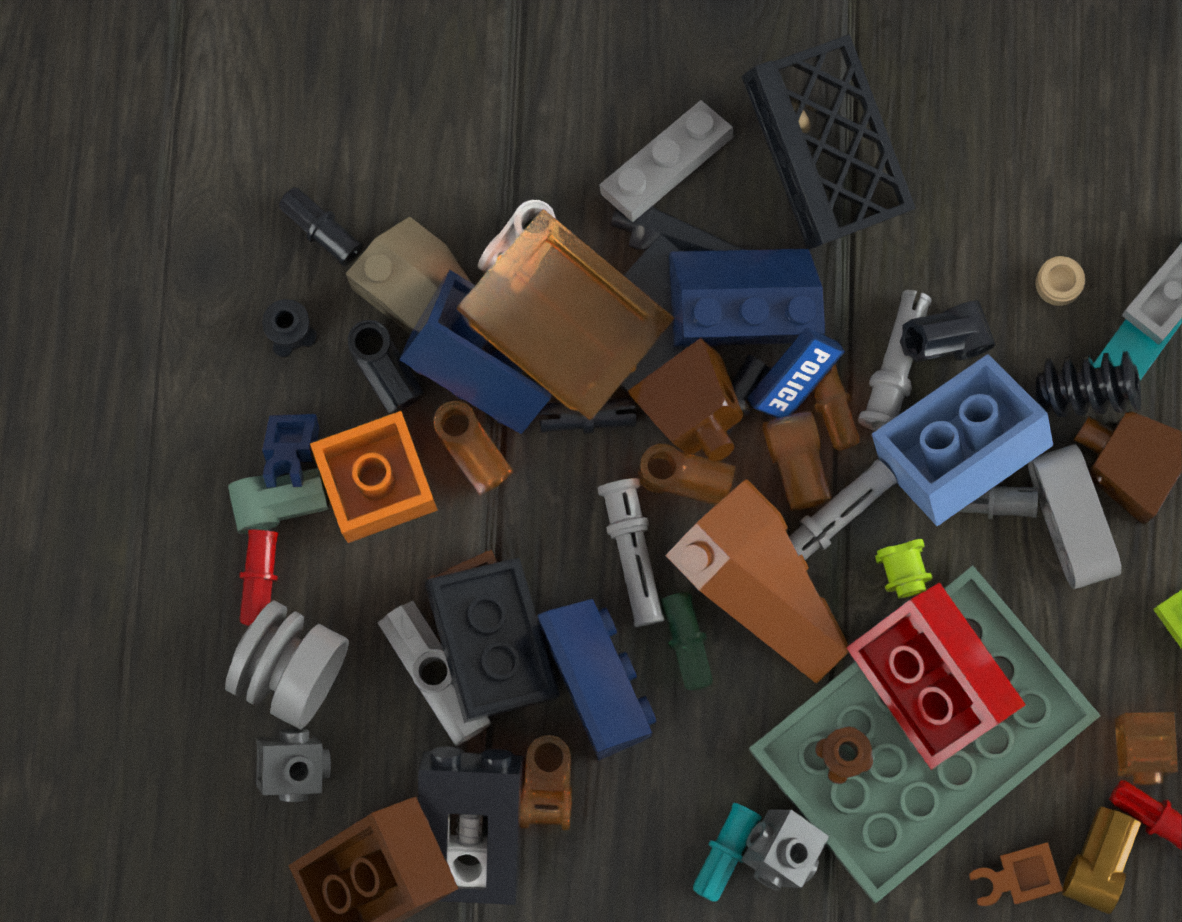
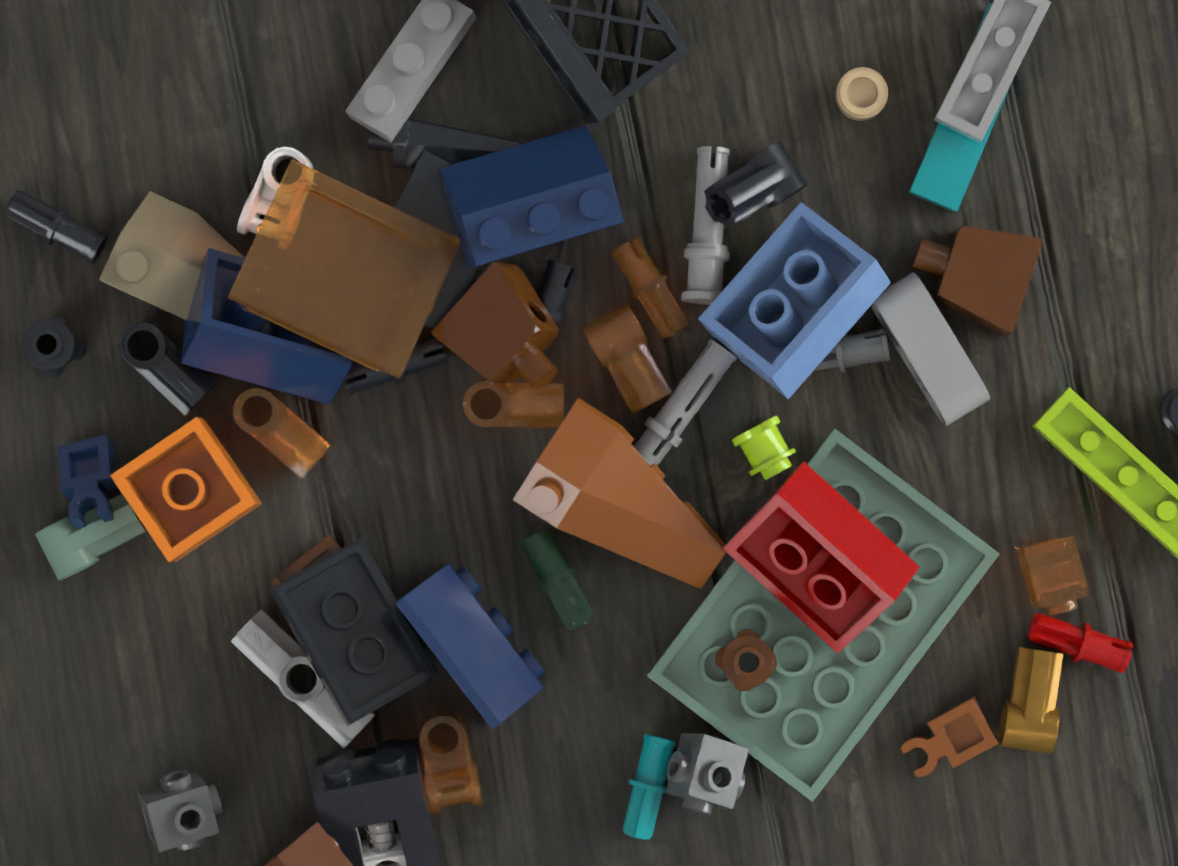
camera: 20 degrees left, 10 degrees up
light grey wheel [225,600,349,730] -> none
red axle [239,529,279,626] -> none
light grey pin [597,478,665,627] -> none
tile [747,327,845,422] -> none
black piece [1036,351,1141,418] -> none

